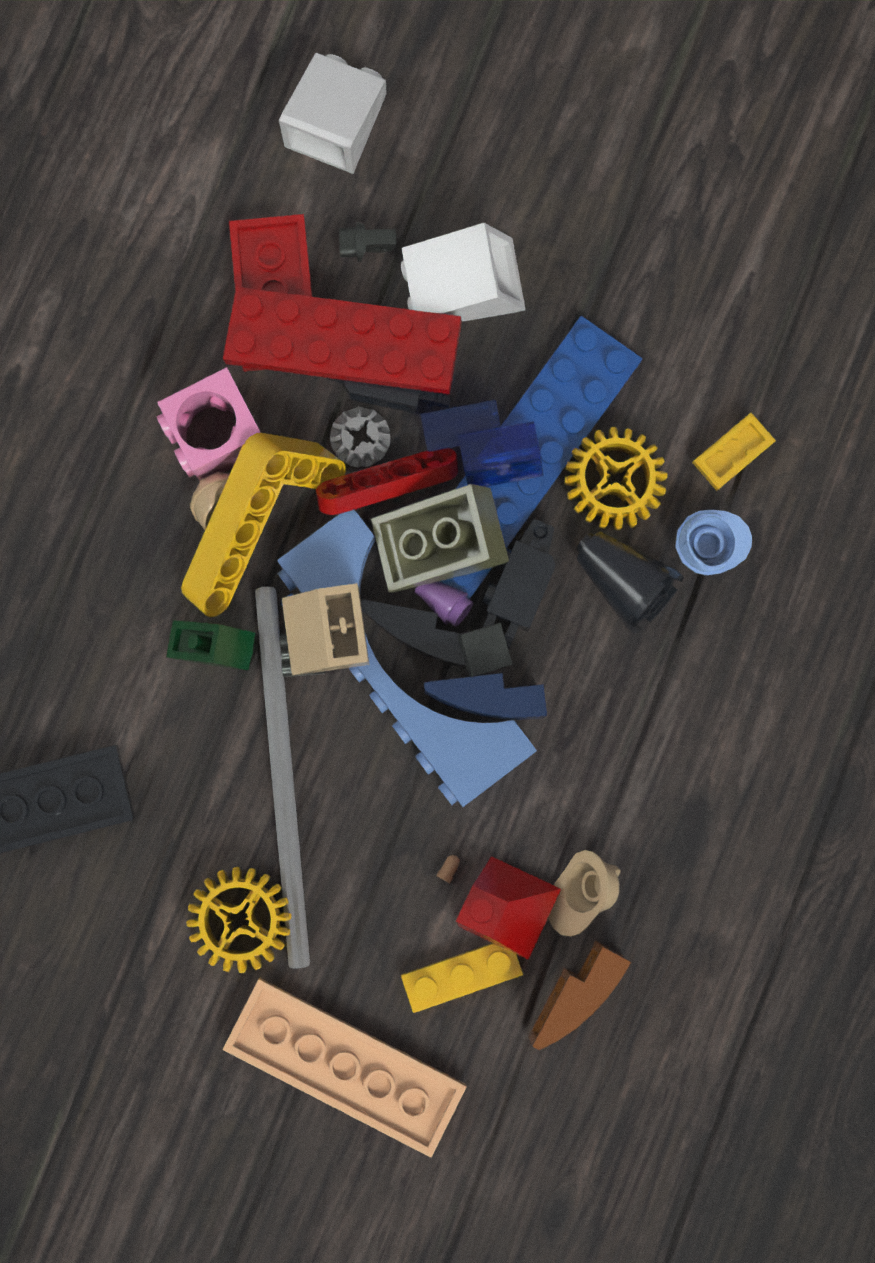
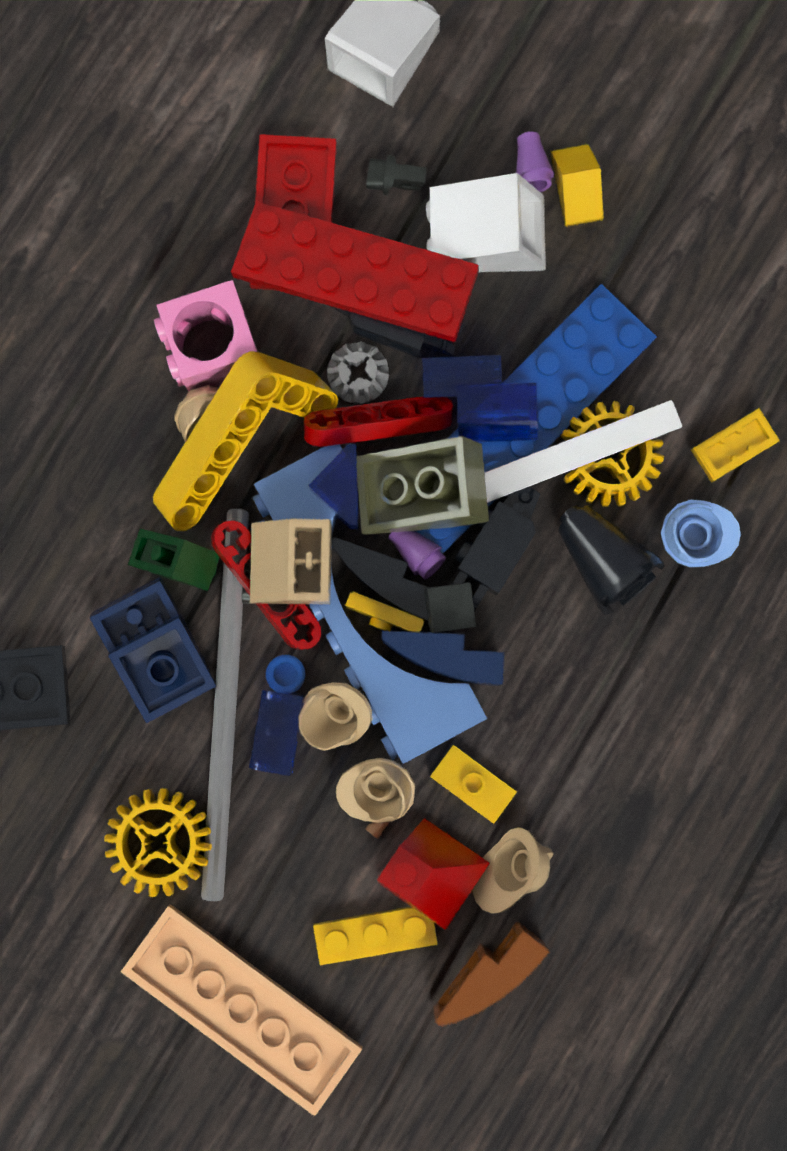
camera: 15 degrees right, 0 degrees up
none -> dark blue slope [90,576,216,723]
none -> red beam [211,520,321,650]
none -> clear blue hinge [249,690,305,776]
none -> blue tile [266,655,306,694]
none -> tan piece [299,683,373,751]
none -> clear blue slope [308,444,359,529]
none -> tan piece [336,758,415,823]
none -> yellow plate [345,592,424,633]
none -> yellow plate [430,745,517,824]
none -> white sticker [485,400,682,503]
none -> medium lavender cone [516,132,554,192]
none -> yellow slope [550,144,603,226]

